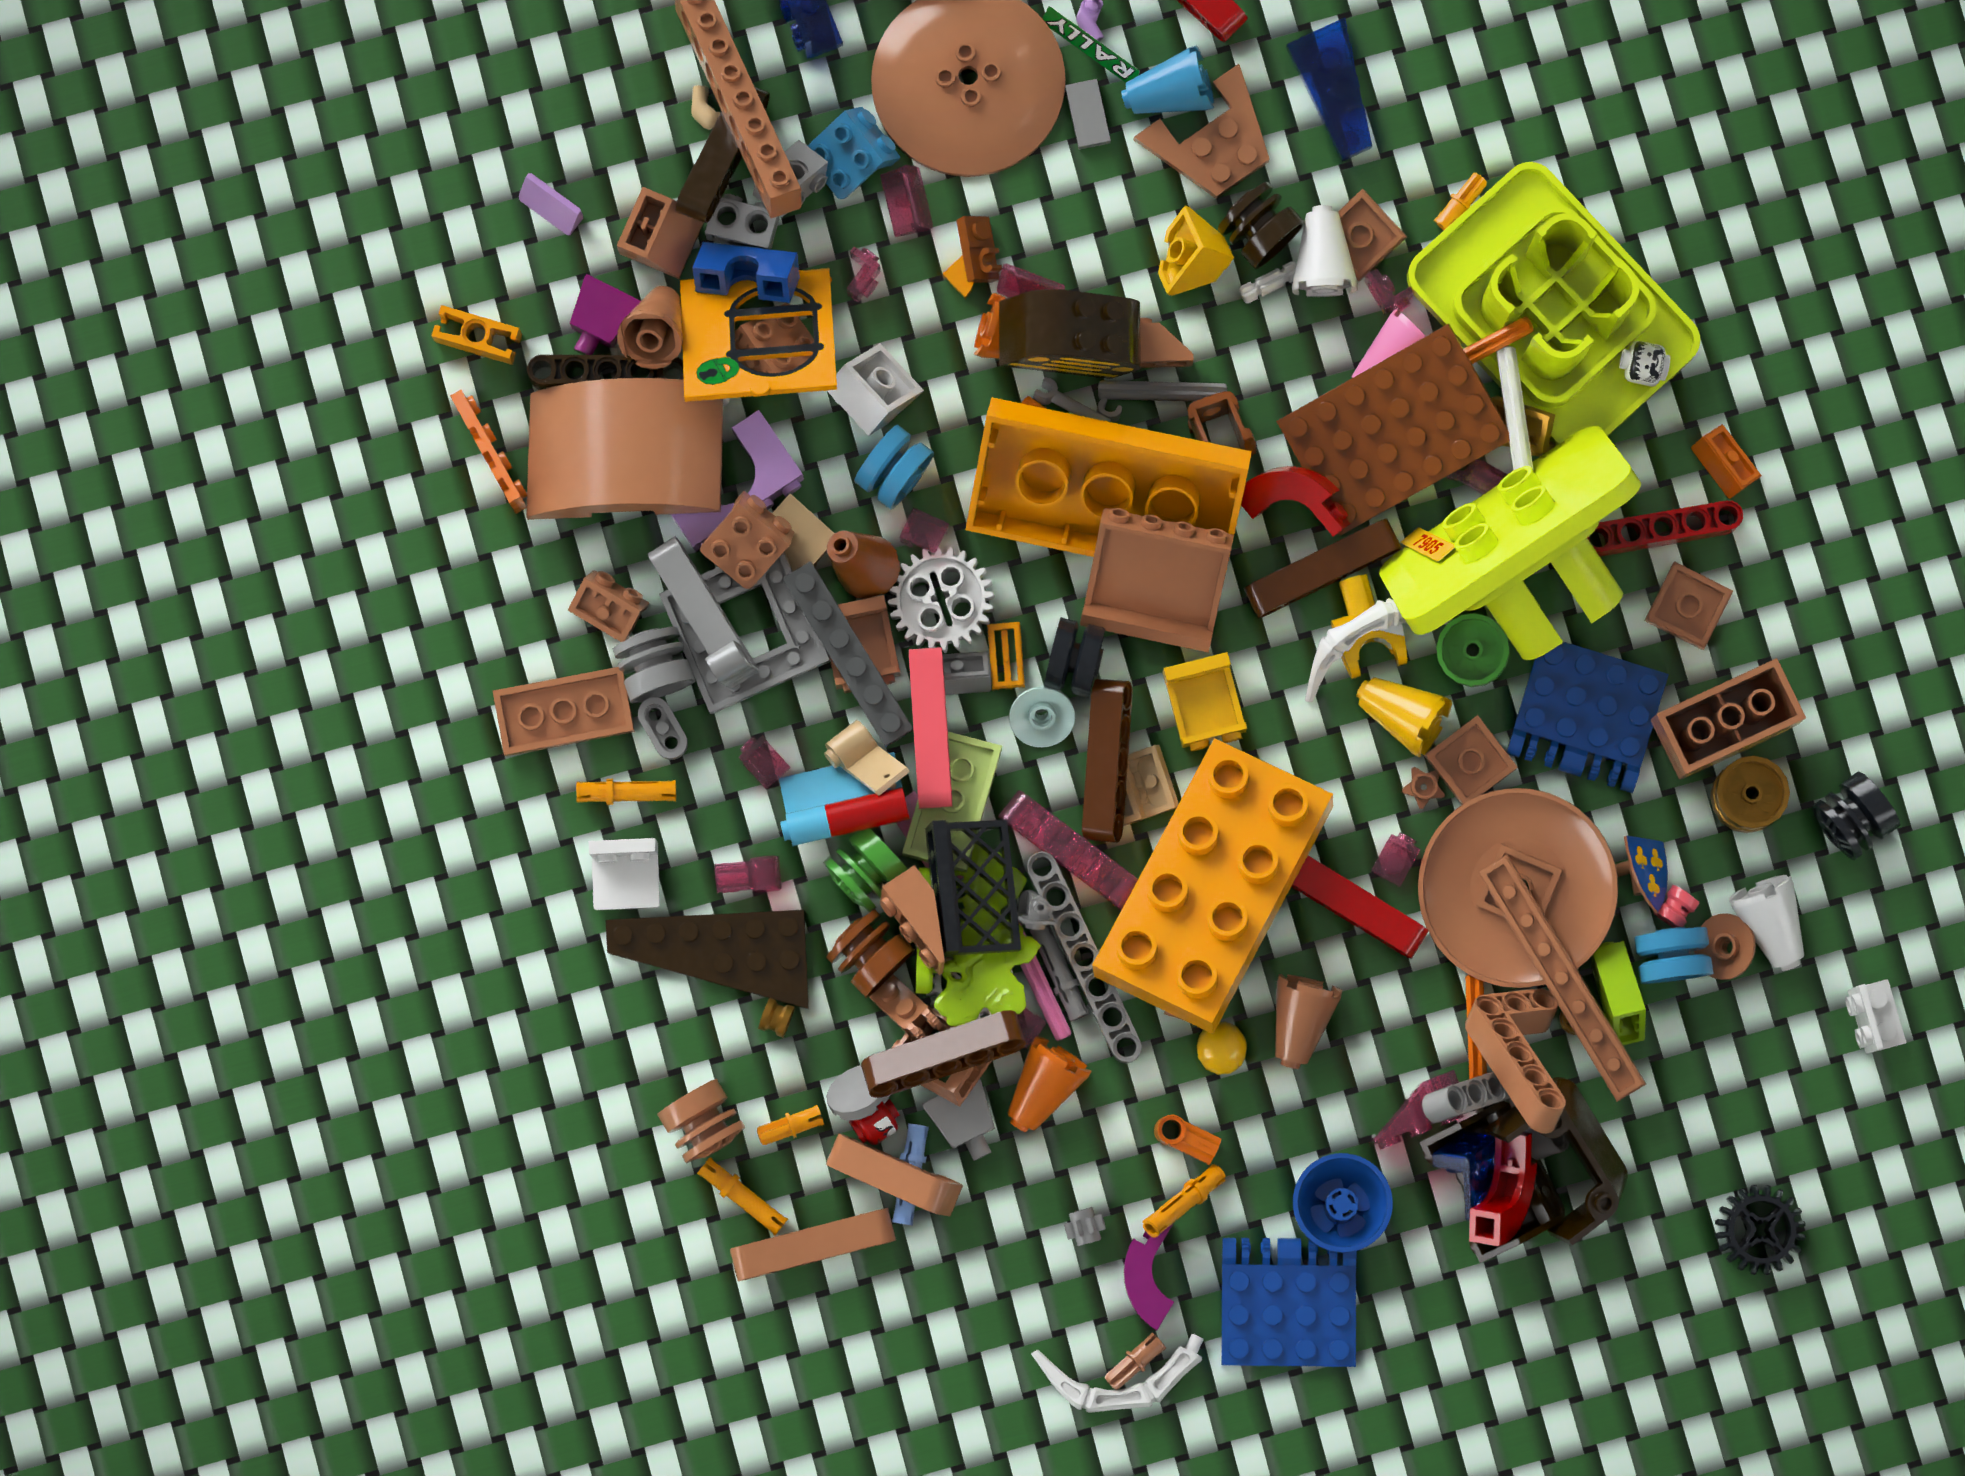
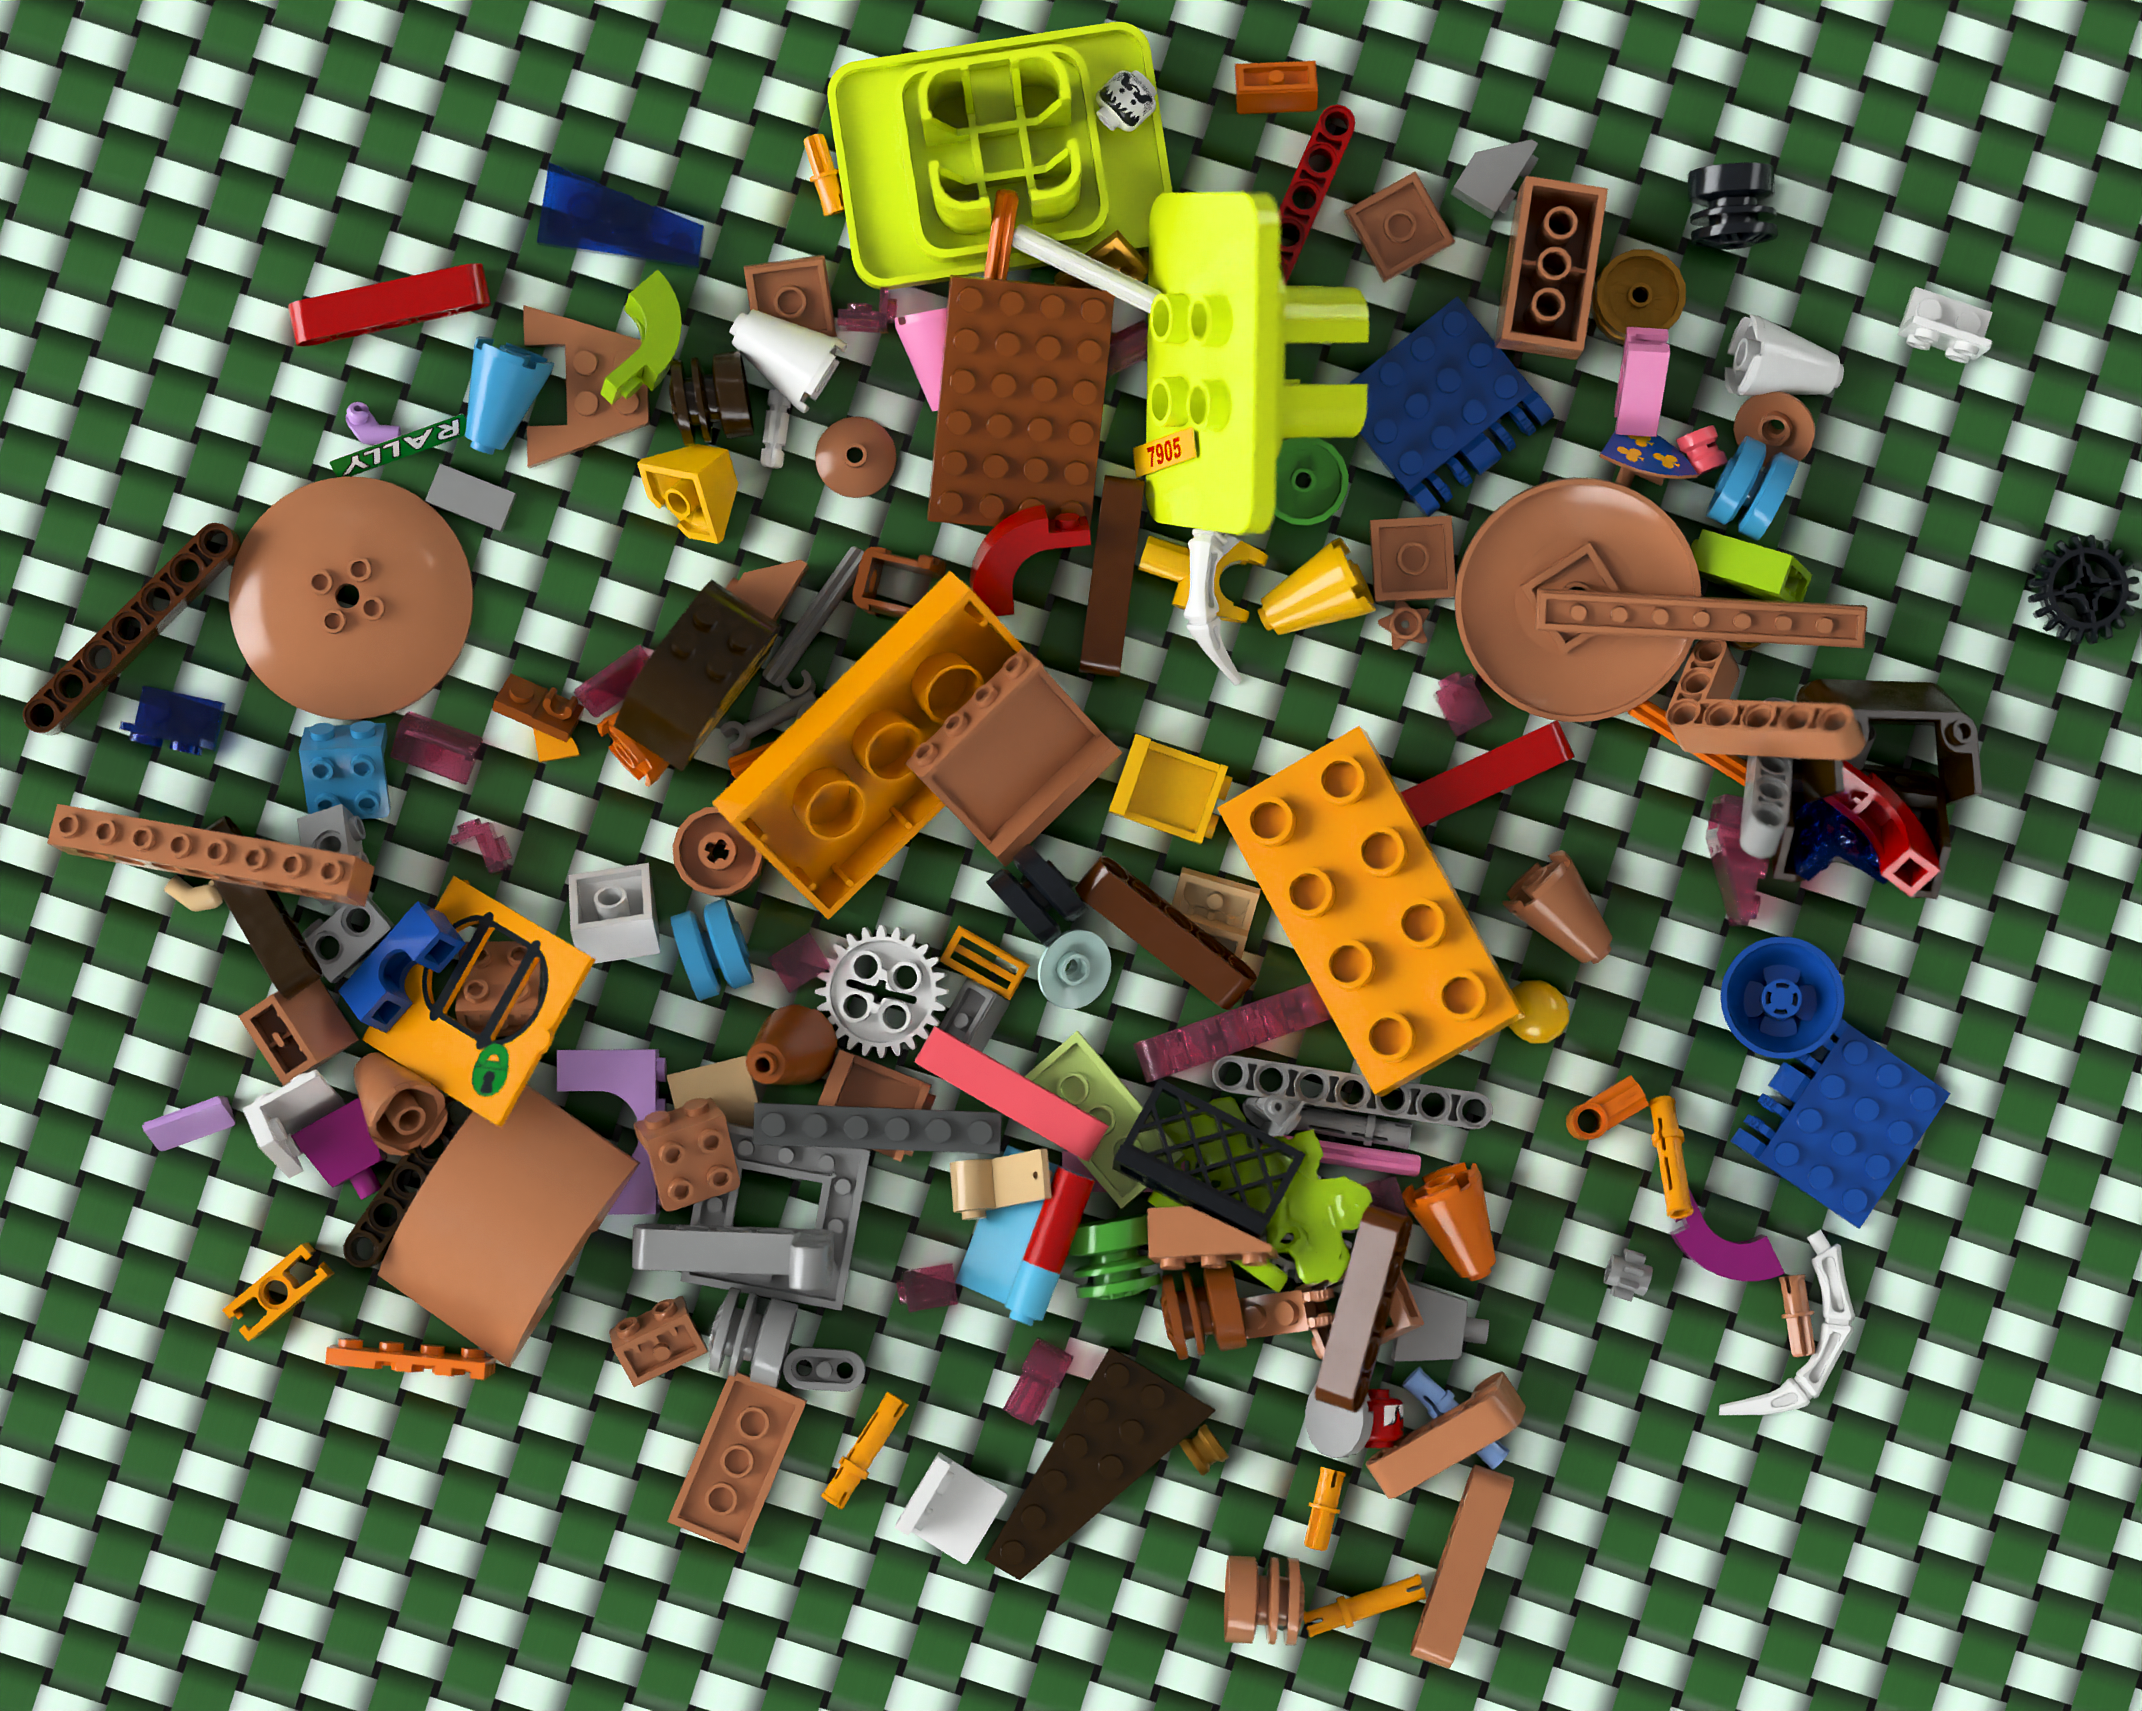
camera: 60 degrees left, 5 degrees up
none -> white bracket [242,1070,345,1179]
none -> lime arch [600,269,682,405]
none -> nougat wheel [672,807,766,897]
none -> nougat dish [815,417,896,498]
none -> light grey slope [1451,139,1539,220]
none -> bright pink piece [1614,327,1670,437]

